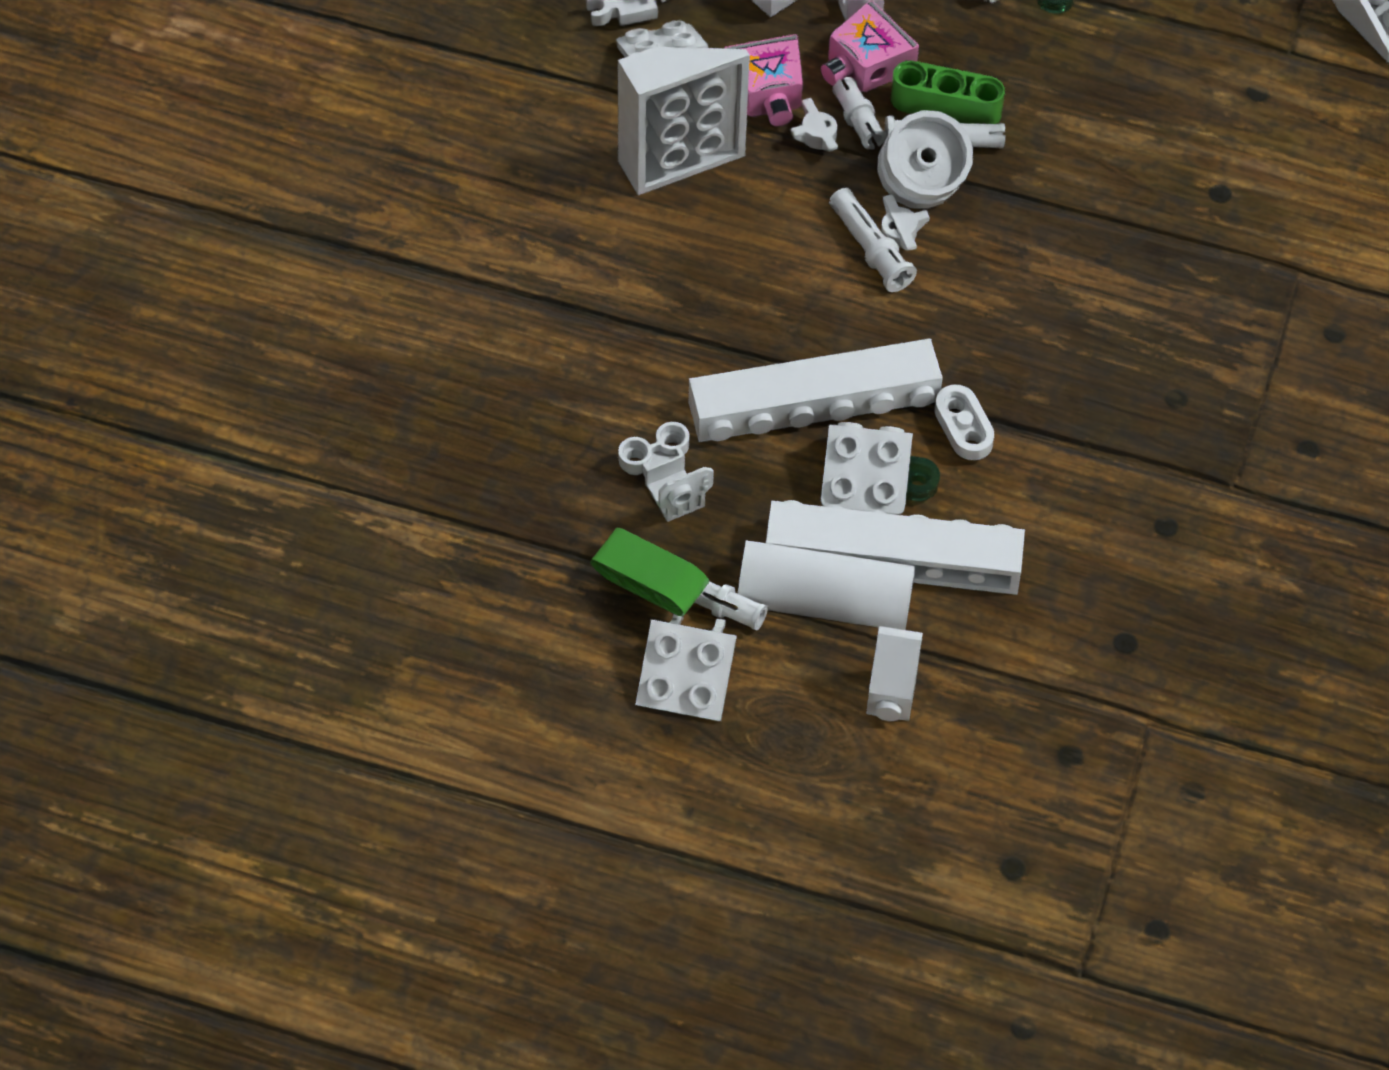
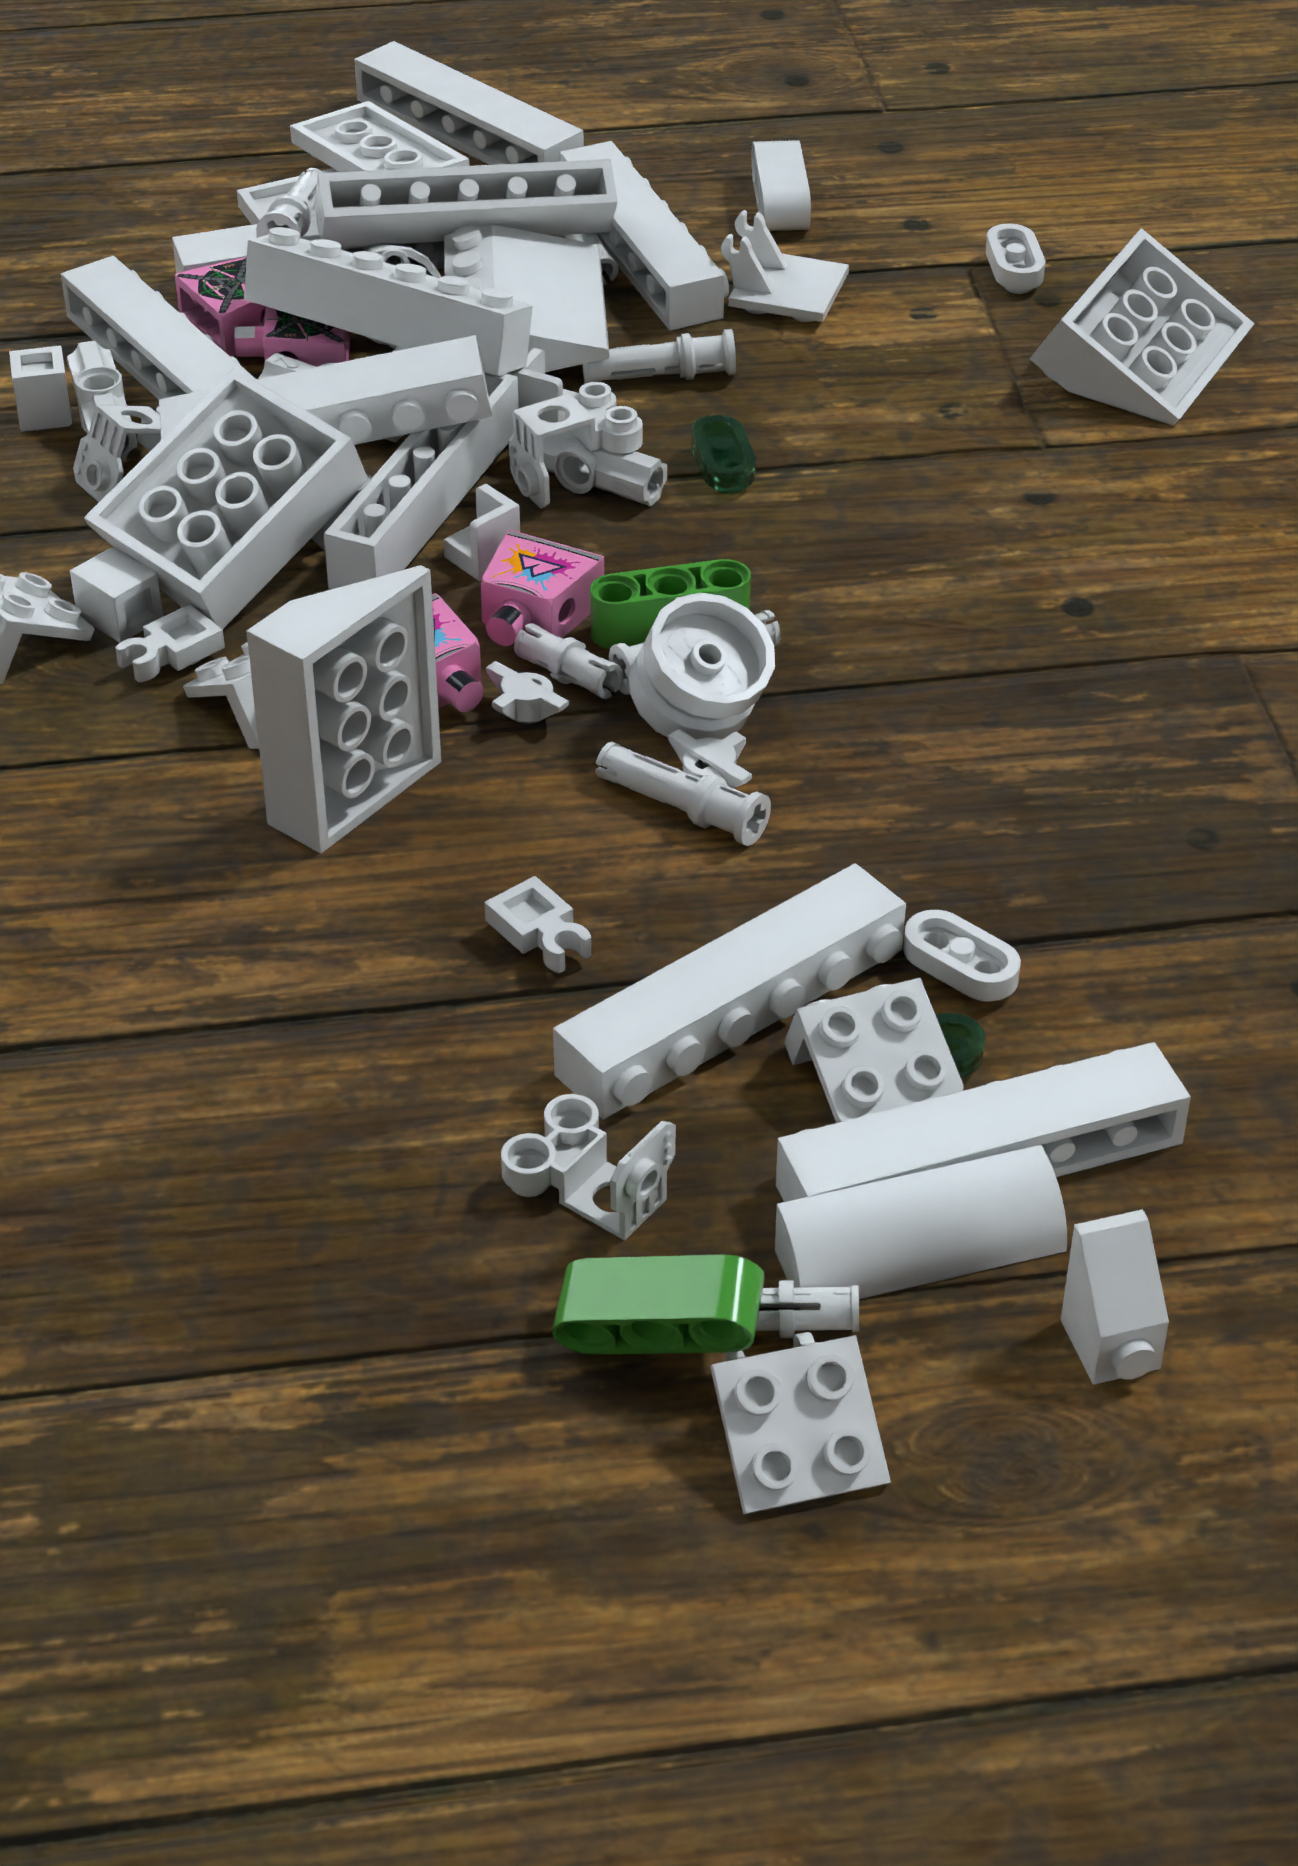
camera: 25 degrees left, 15 degrees down
none -> white plate [484,876,591,973]

